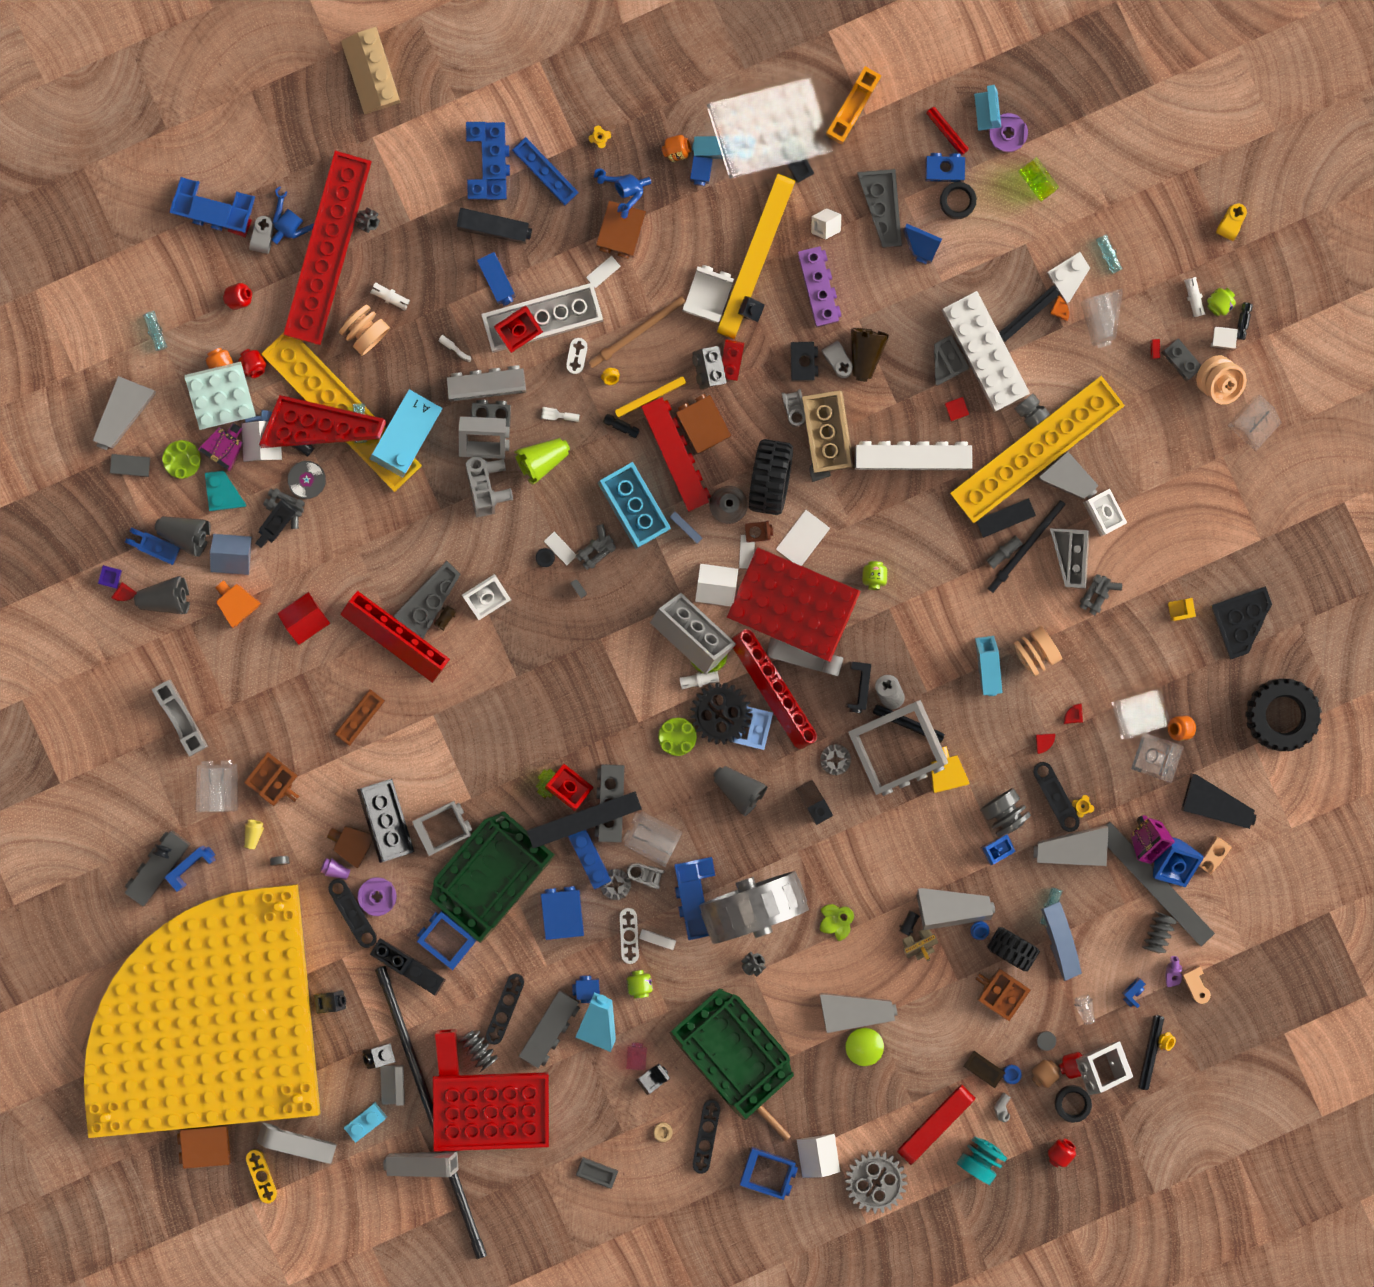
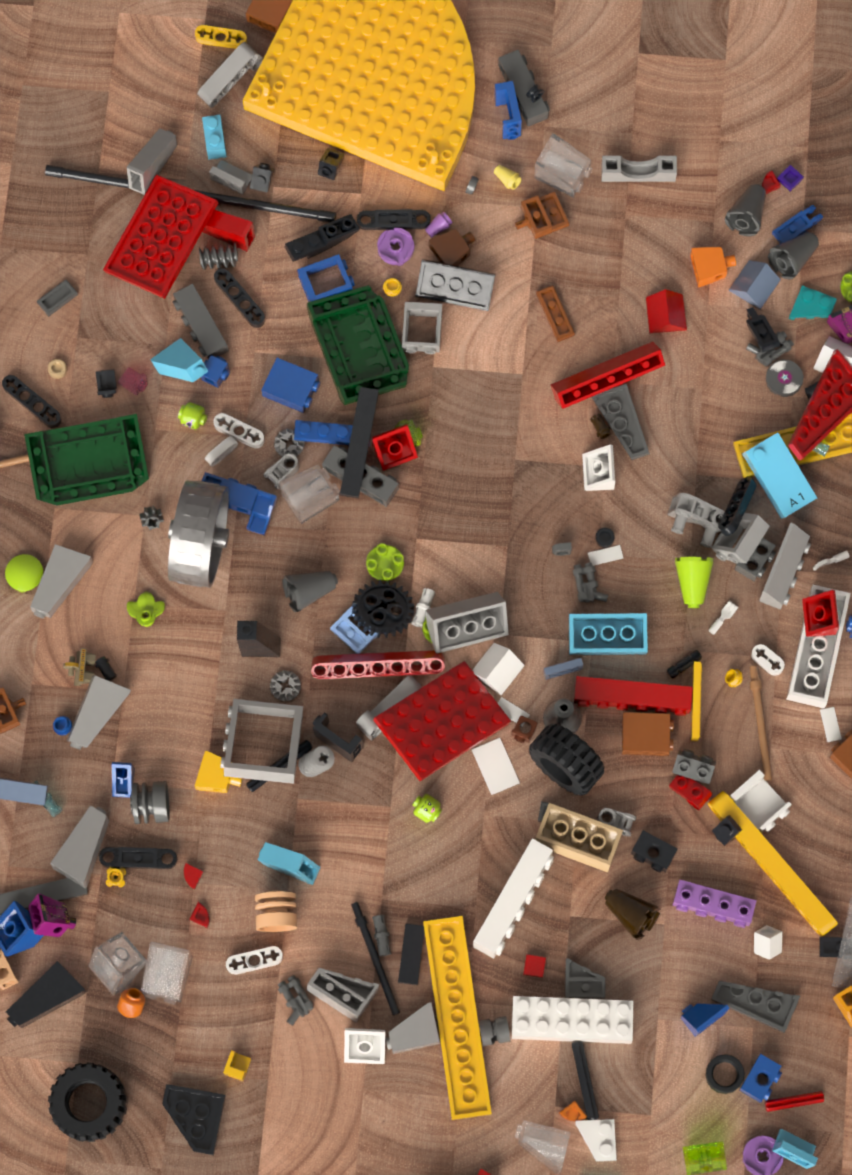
camera: 120 degrees right, 15 degrees down
light grey piece [821,340,852,378] -> none
black tyre [987,927,1040,972] -> none
none -> white beam [226,946,283,975]
none -> yellow plate [383,278,402,297]
none -> black beam [718,476,757,536]

